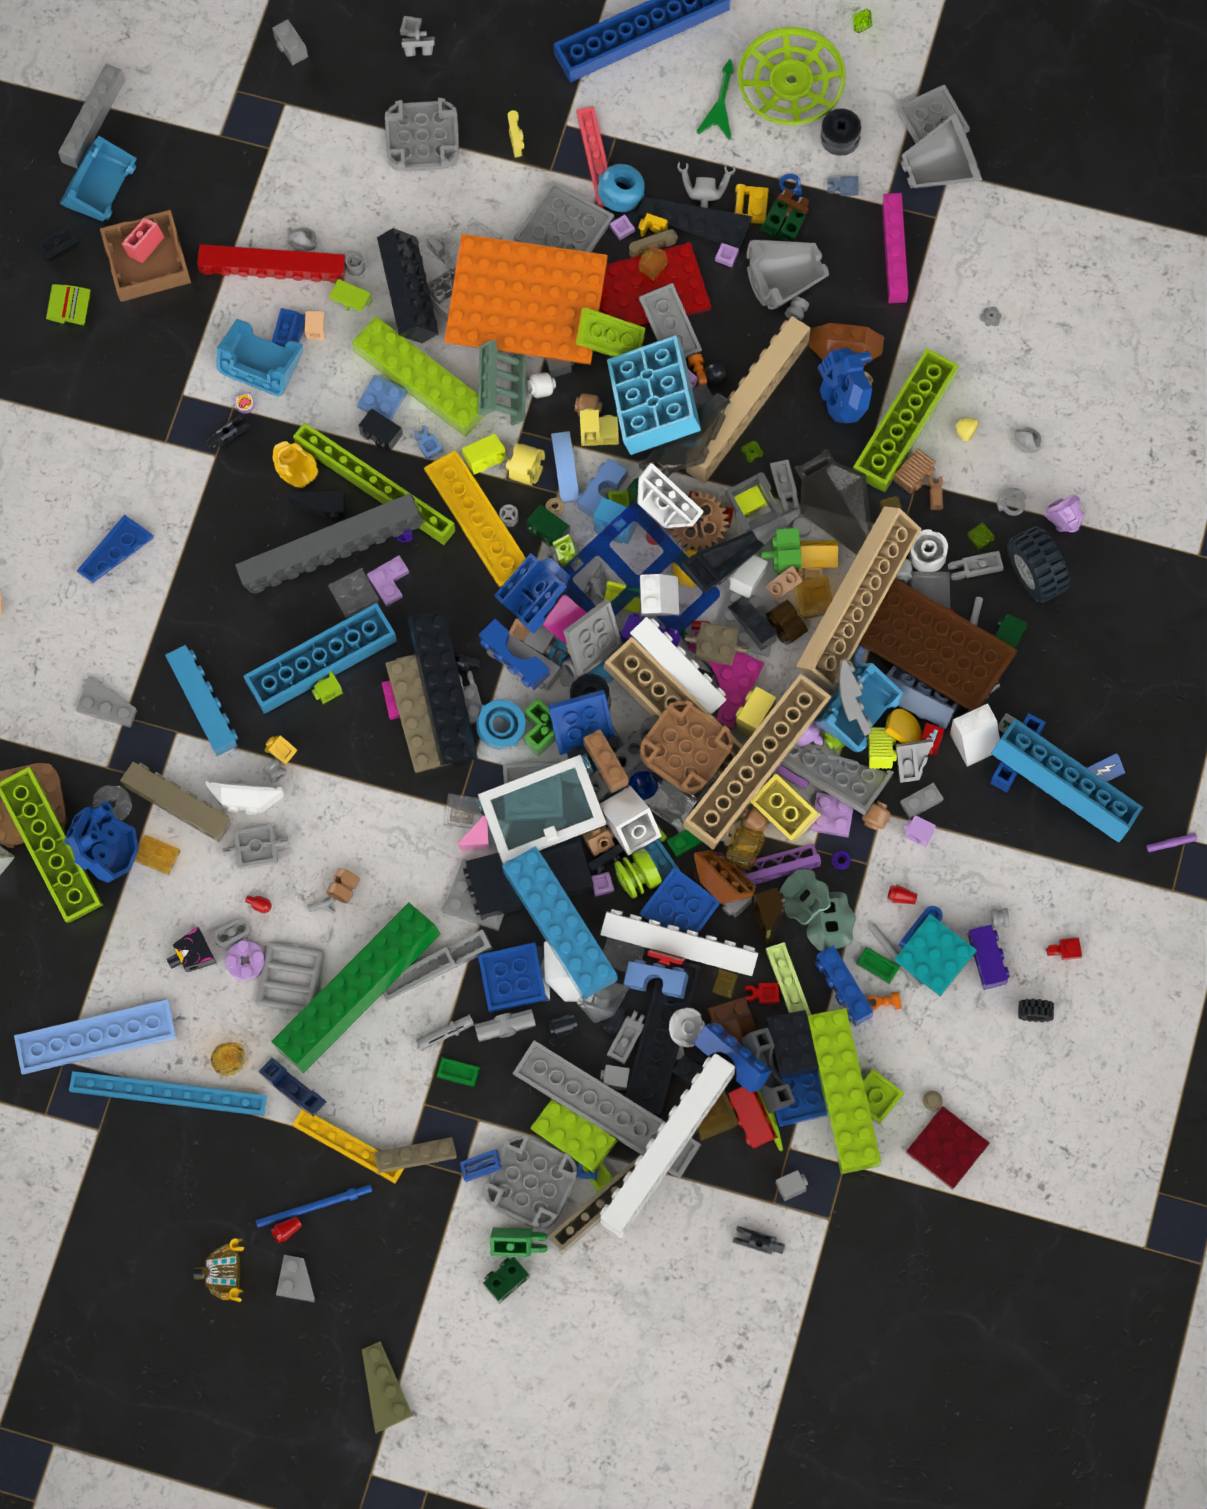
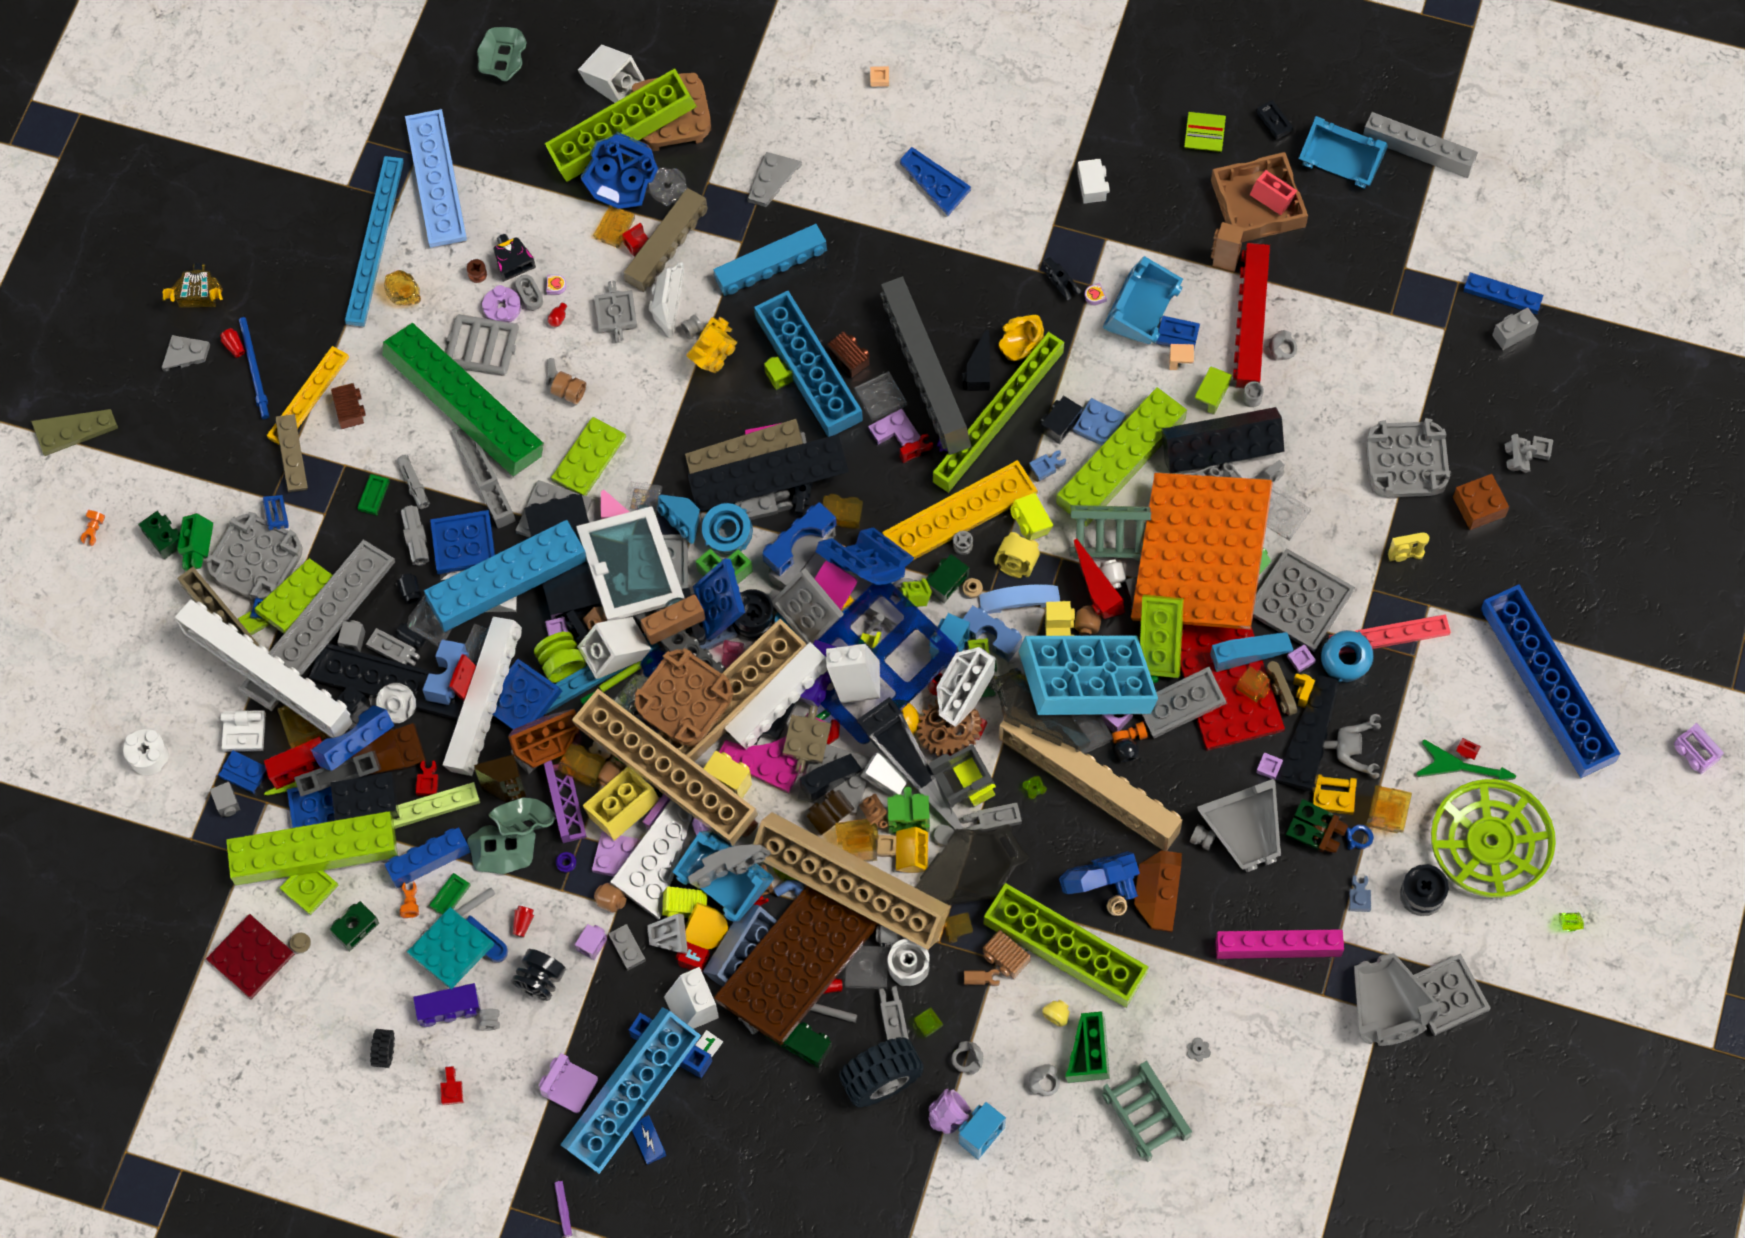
camera: 90 degrees right, 5 degrees down
dark blue slope [258,1058,327,1116] -> none
clear yellow panel [713,969,738,999] -> none
black hinge [733,1225,785,1255] -> none
none -> orange piece [81,510,105,546]
none -> white brick [123,729,169,776]
none -> blue plate [218,750,267,794]
none -> white plate [221,710,266,752]
none -> dark green brick [330,901,380,952]
none -> copper brick [331,383,366,429]
none -> copper wheel [467,259,487,283]
none -> black wheel [511,948,566,1001]
none -> lavender bracket [539,1053,598,1113]
none -> tile [546,275,567,295]
none -> lime plate [551,417,626,496]
none -> red panel [622,223,649,257]
none -> dark azure slope [657,495,700,544]
none -> yellow hinge [686,324,738,373]
none -> clear pink panel [722,640,745,669]
none -> clear yellow brick [823,494,863,529]
none -> copper brick [827,332,870,378]
none -> red plate [900,434,933,463]
none -> dark azure brick [958,1102,1006,1160]
none -> green wedge [1065,1011,1110,1083]
none -> red wedge [1073,538,1125,619]
none -> white brick [1077,159,1110,204]
none -> sand green fence [1102,1060,1192,1162]
none -> dark azure slope [1210,632,1293,672]
none -> medium nougat brick [1211,222,1245,272]
none -> clear yellow plate [1365,785,1412,834]
none -> dark orange brick [1453,474,1509,530]
none -> red plate [1456,738,1481,760]
none -> blue plate [1463,272,1544,314]

